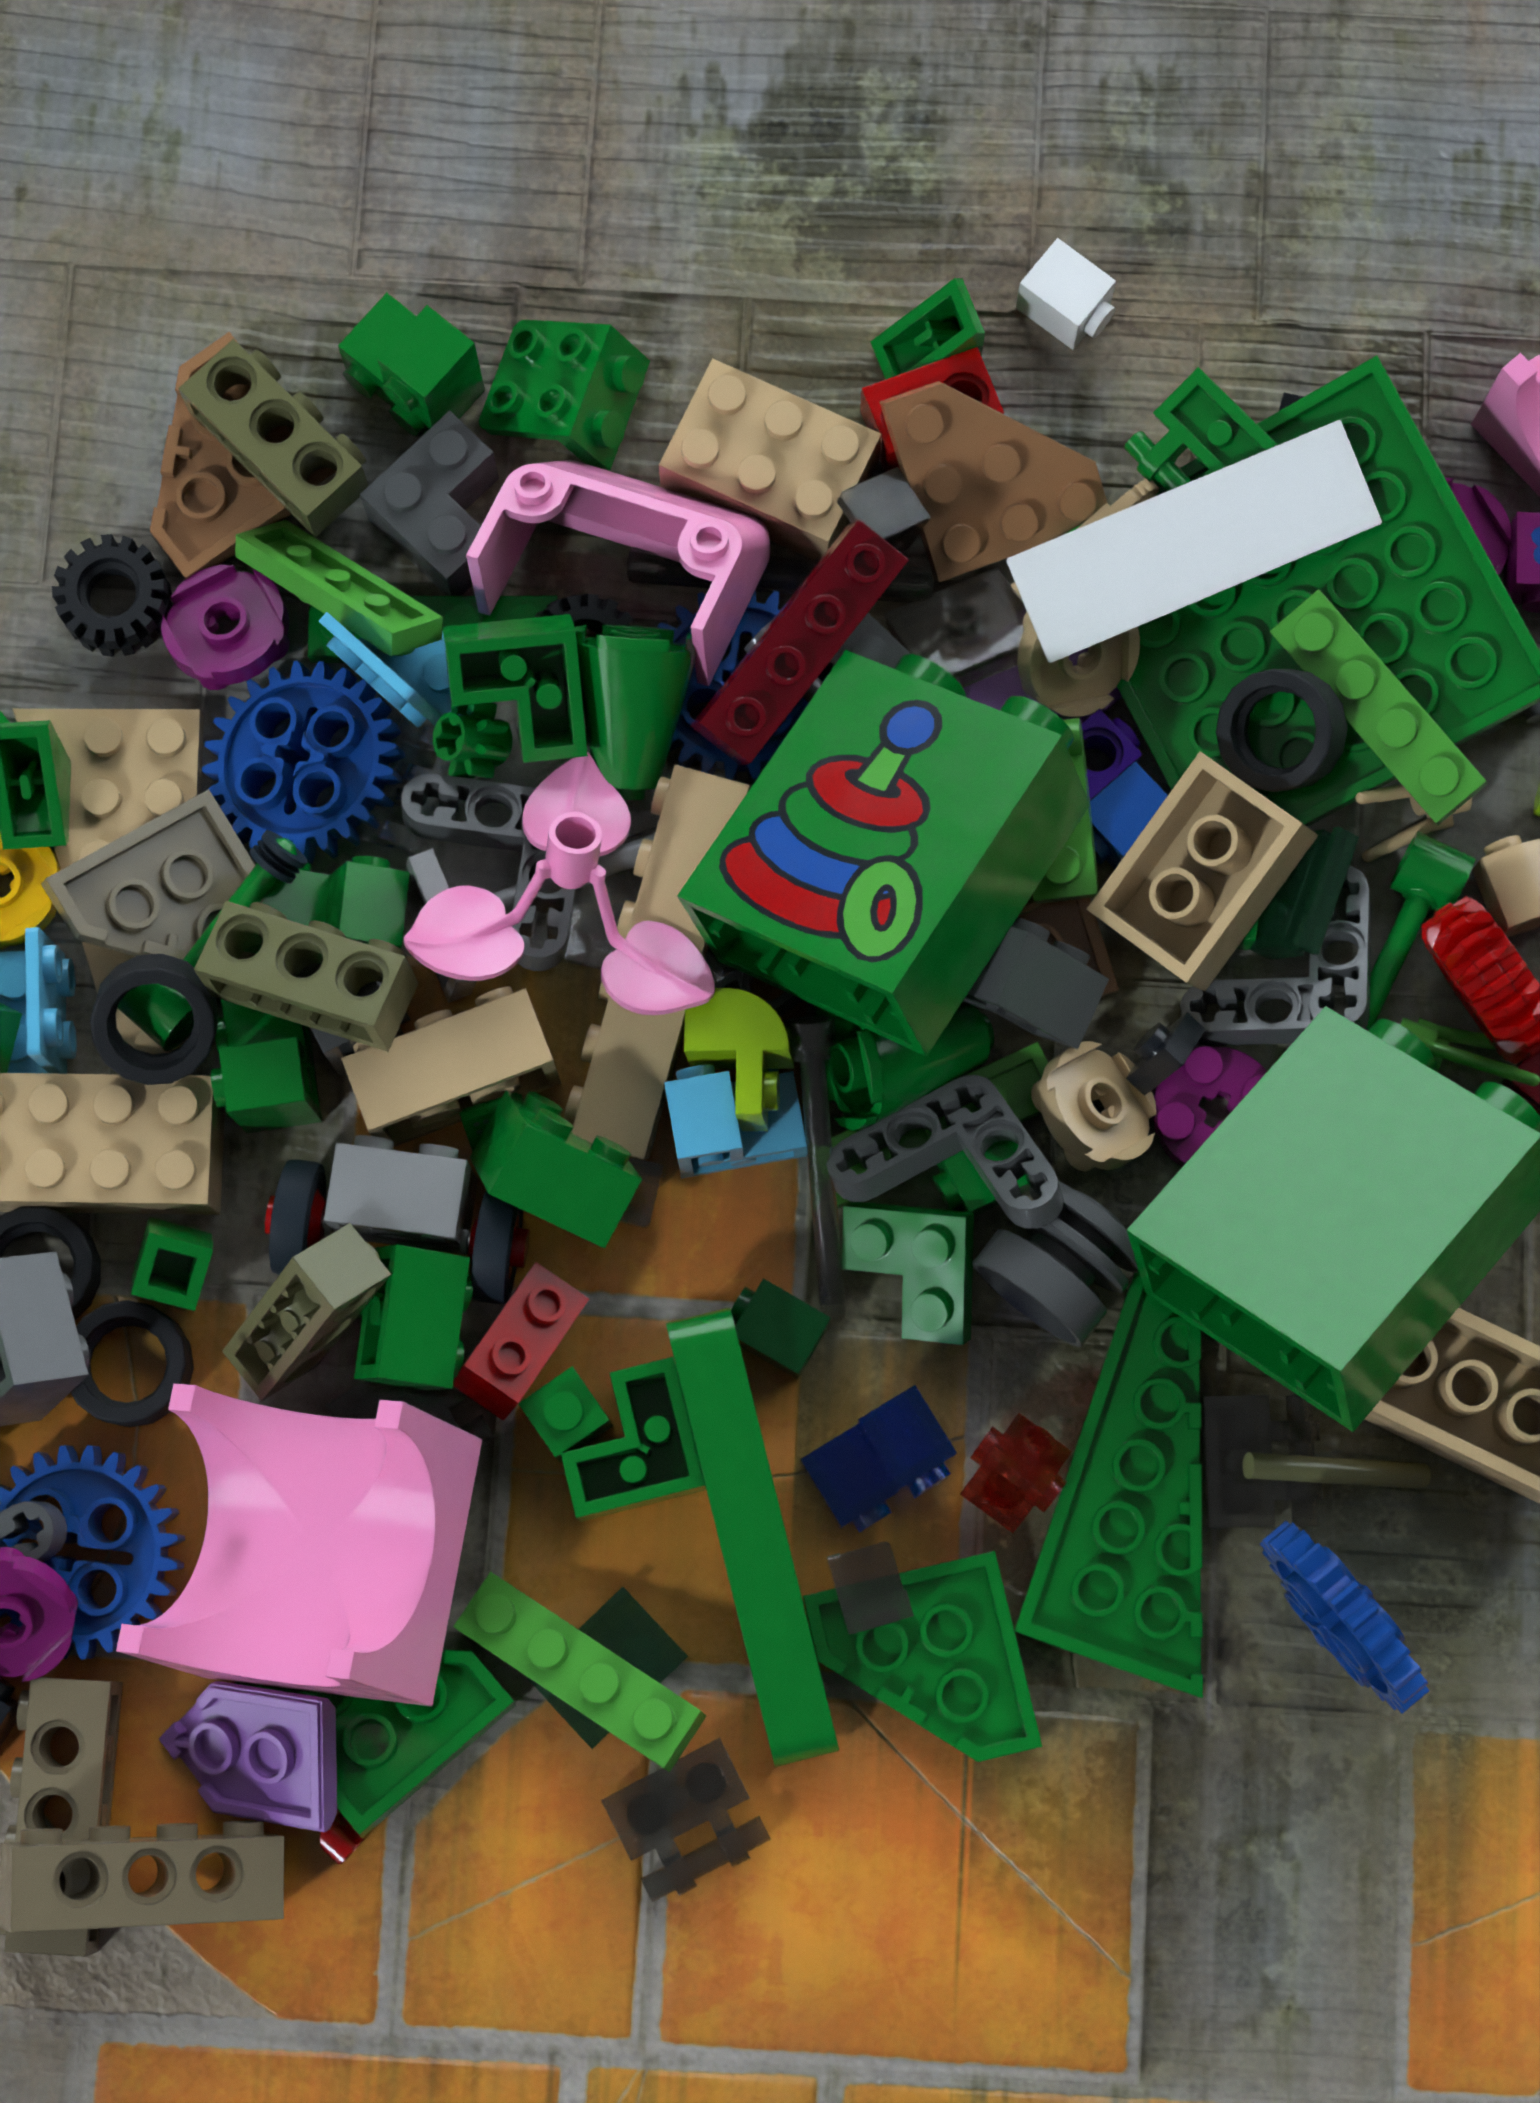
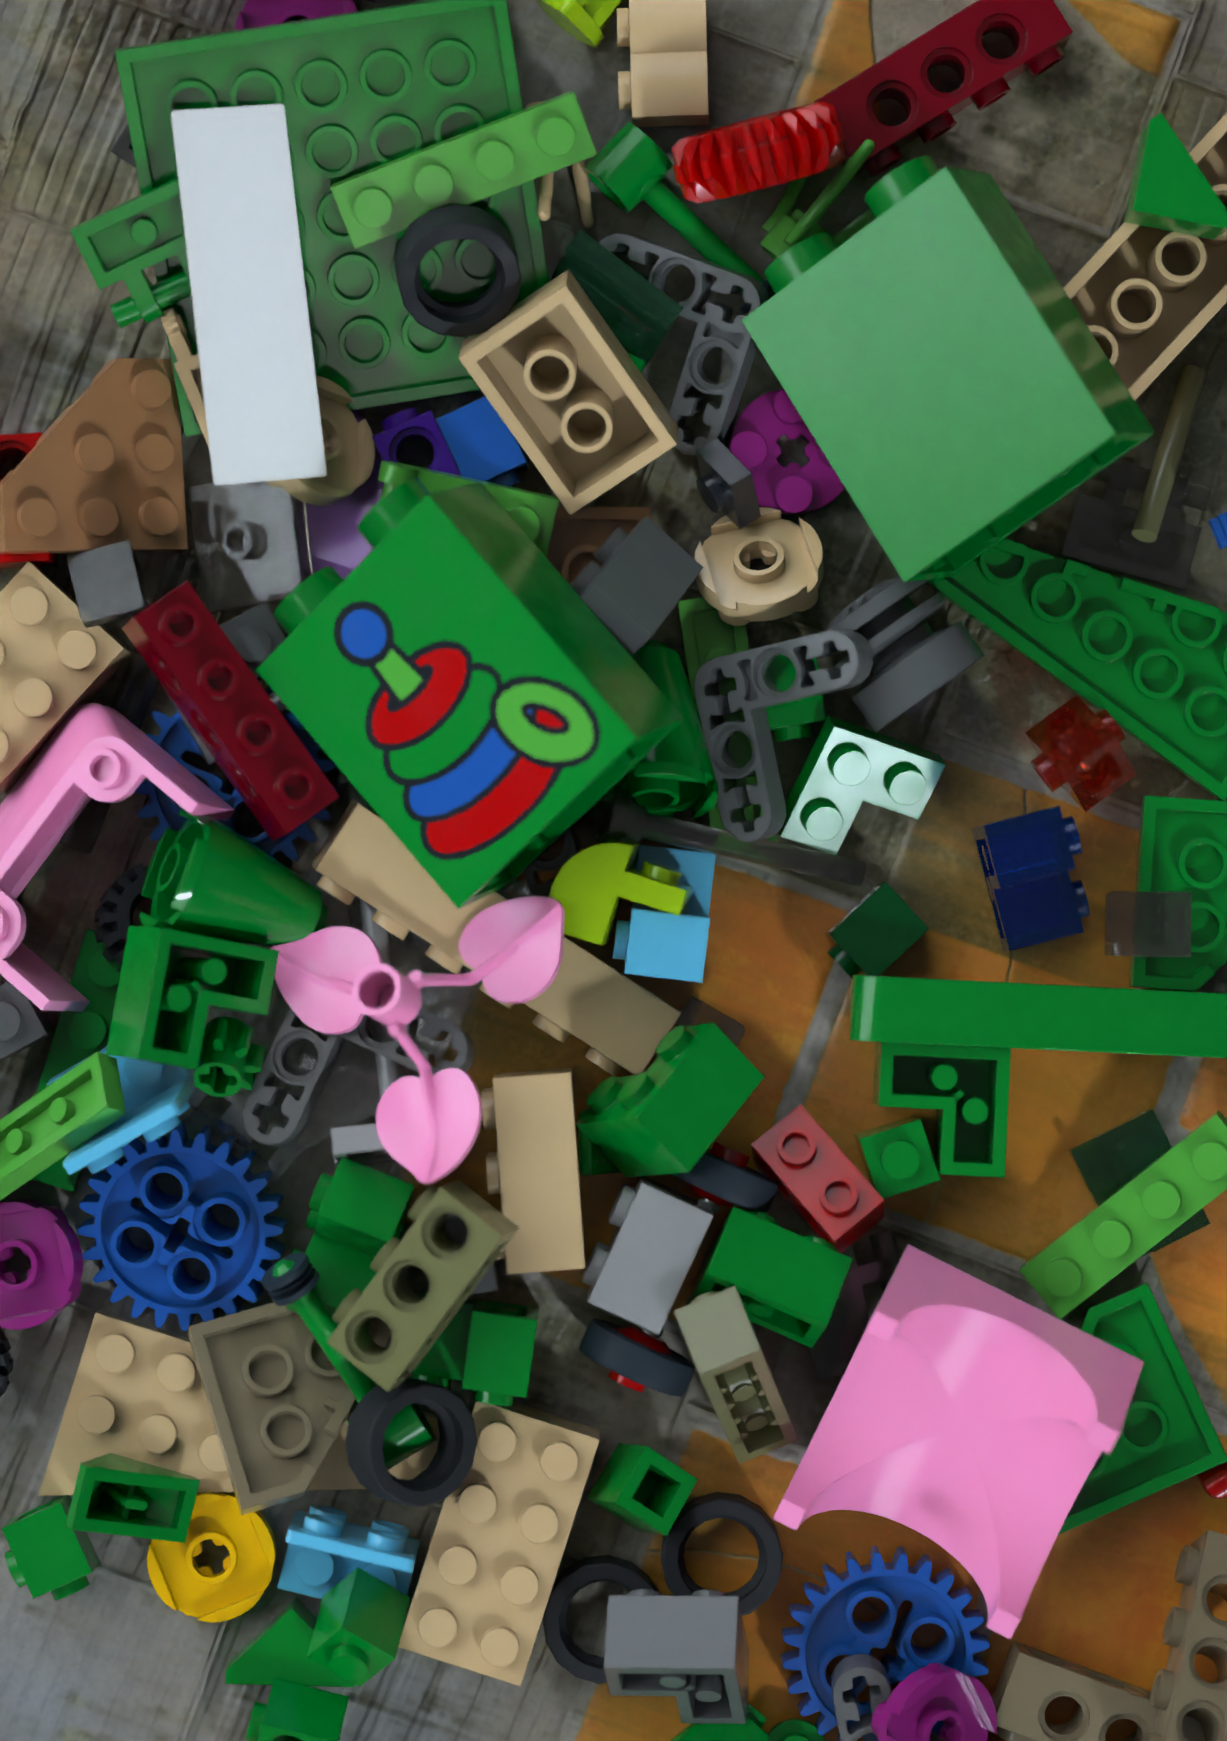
camera: 75 degrees left, 10 degrees up
medium lavender tile [159,1681,337,1832] -> none

